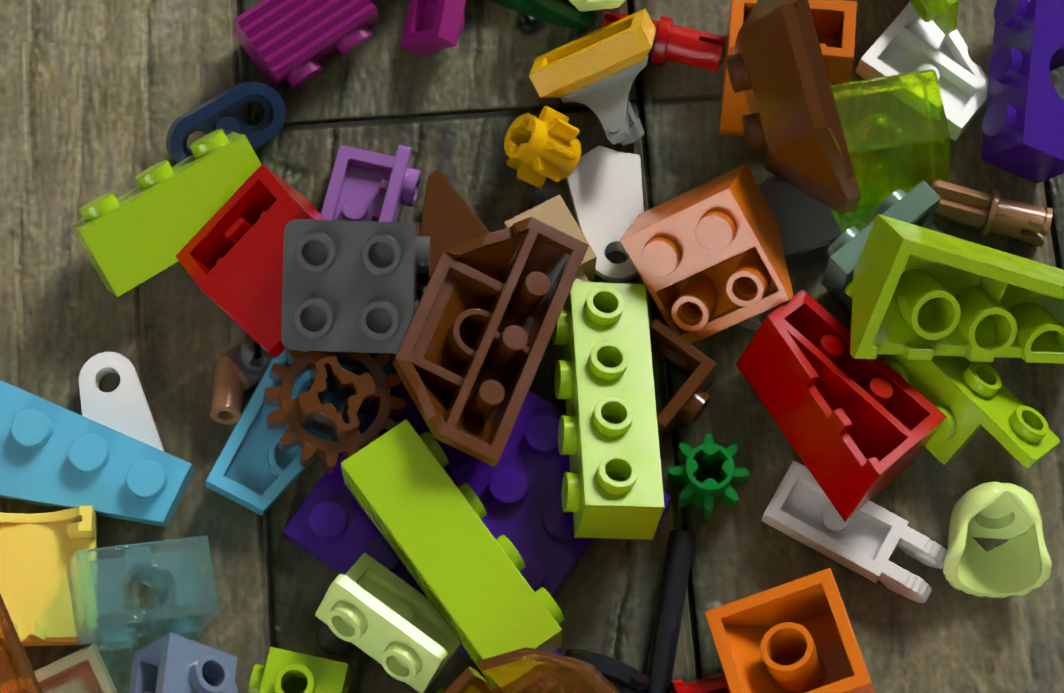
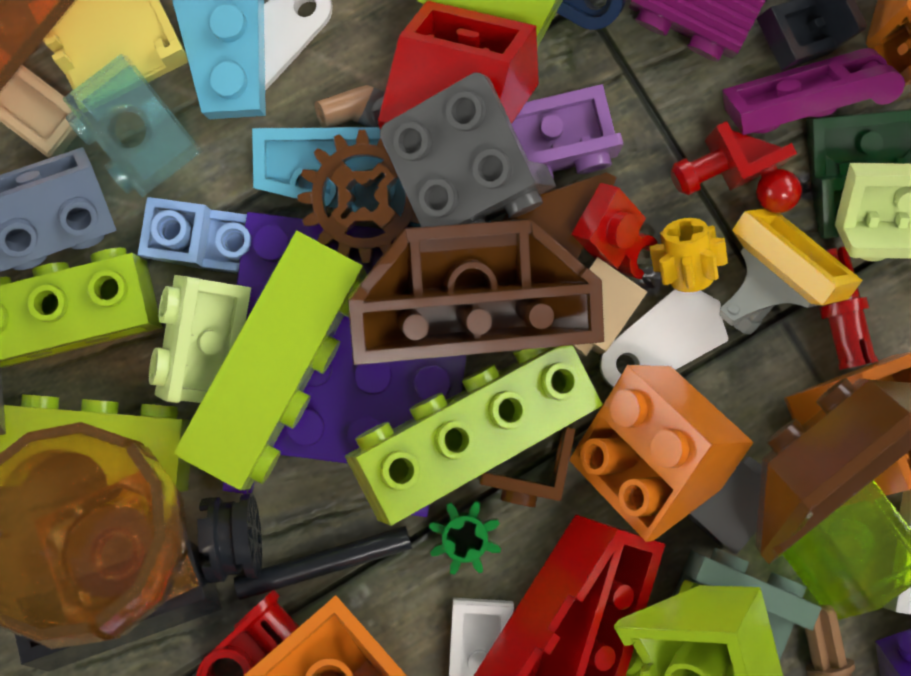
camera: 65 degrees right, 15 degrees up
none -> light blue slope [138,197,251,274]
none -> red plate [571,183,658,279]
none -> red piece [670,121,802,213]

